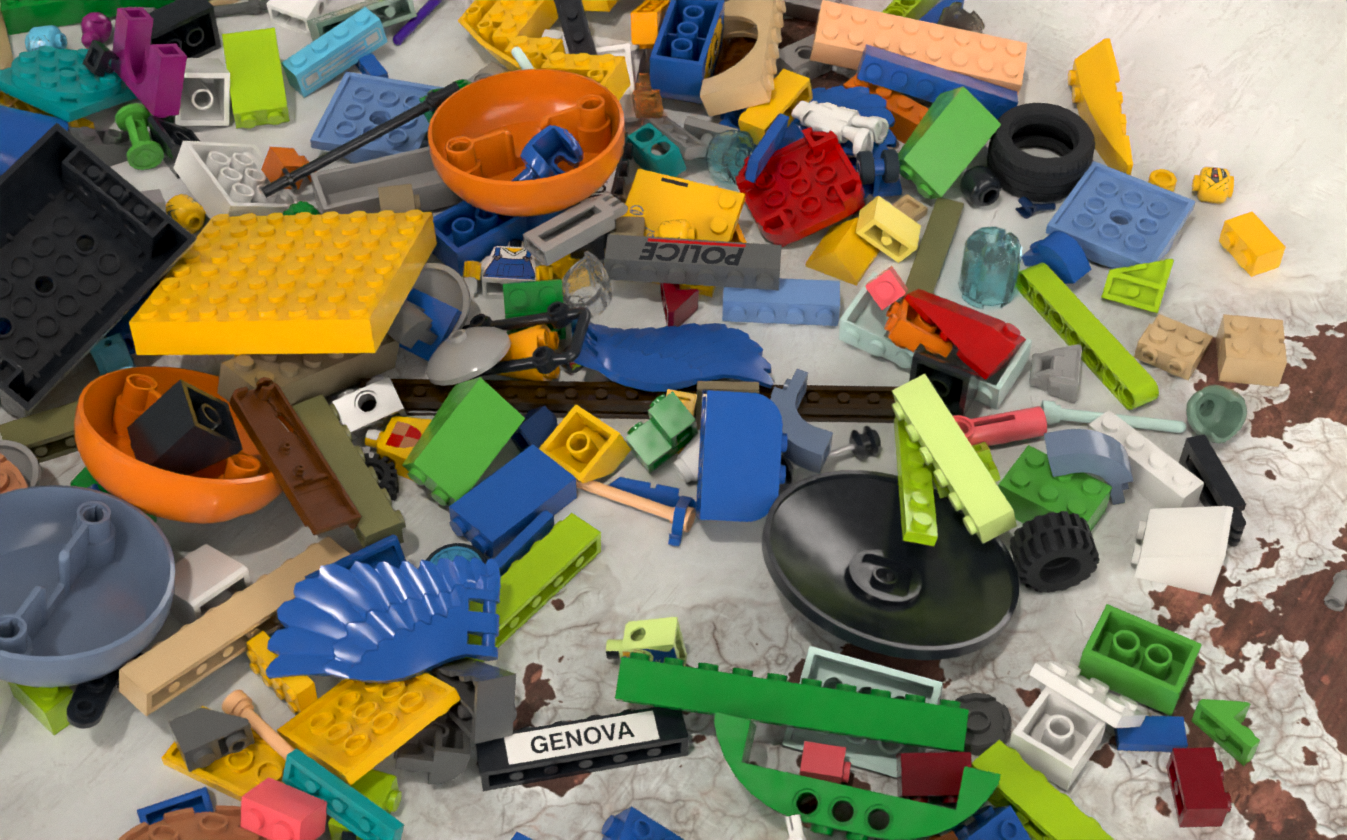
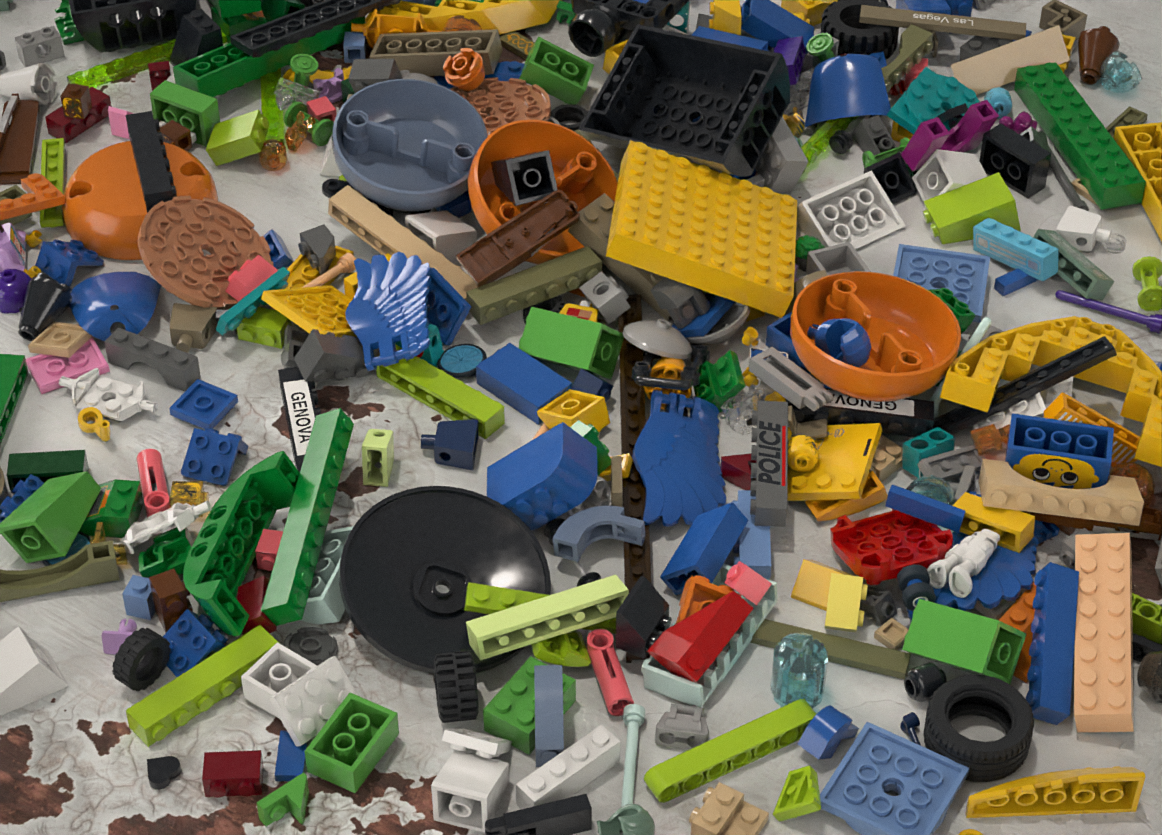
camera: 90 degrees right, 5 degrees down
yellow head [166,194,206,234] -> none
black bar [261,81,460,198] -> none
orange brick [261,147,315,190] -> none
blue tile [494,510,554,577] -> none
none -> dark blue torso [421,419,479,470]
none -> white plate [442,727,512,759]
none -> blue brick [660,502,749,596]

